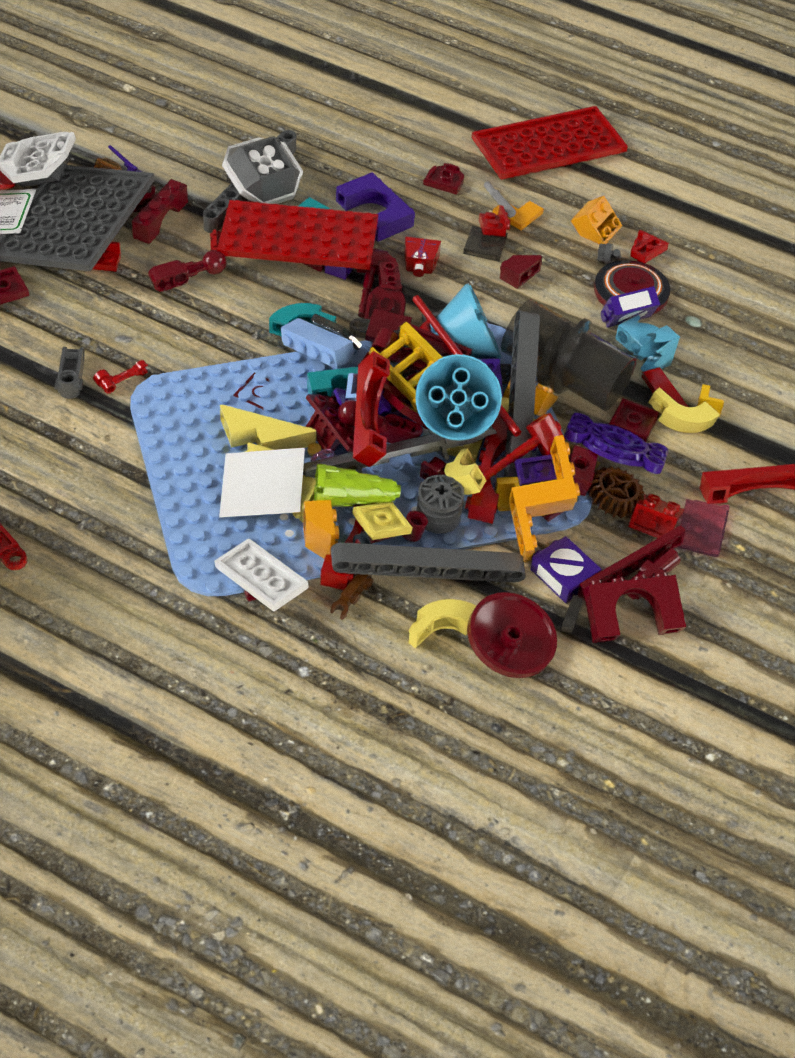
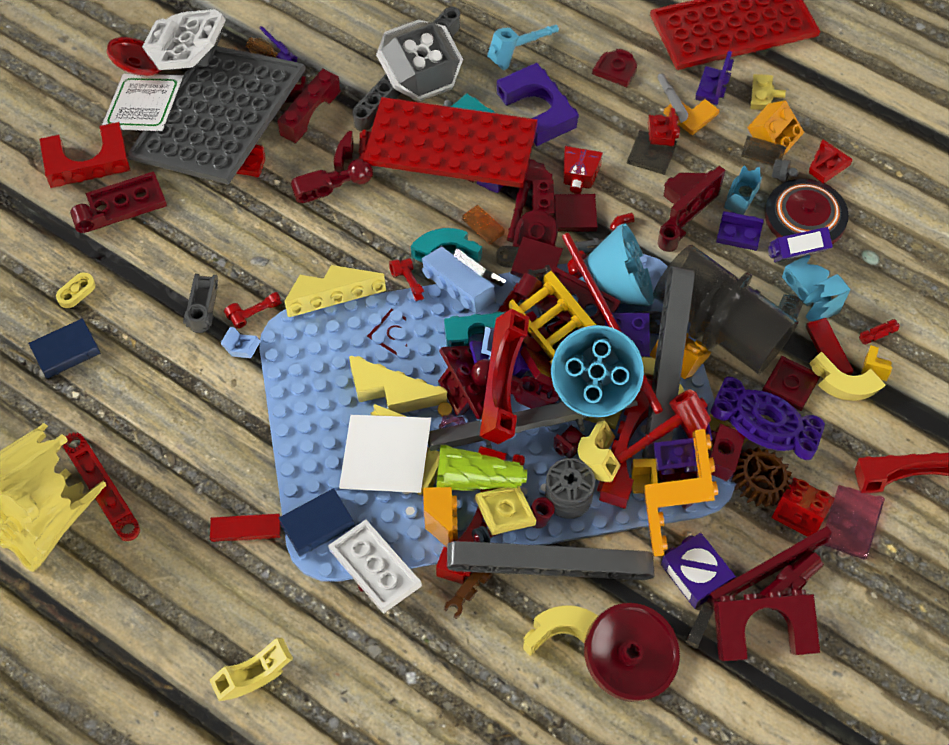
camera: 10 degrees right, 10 degrees up
none -> red tile [210,513,281,542]
none -> light yellow arch [210,638,293,701]
none -> light blue bracket [221,327,261,358]
none -> dark blue piece [279,488,355,557]
none -> light yellow slope [285,265,386,317]
none -> dark red slope [333,131,354,172]
none -> red brick [389,258,424,301]
none -> clear orange plate [462,205,505,245]
none -> medium azure piece [487,25,559,71]
none -> dark red tile [554,194,597,232]
none -> dark red hinge [658,165,725,252]
none -> dark purple bracket [695,51,734,105]
none -> dark purple bracket [716,211,764,251]
none -> medium azure piece [724,165,763,215]
none -> clear smoke plate [741,136,786,166]
none -> light yellow plate [751,74,786,110]
none -> red axle [859,319,900,345]

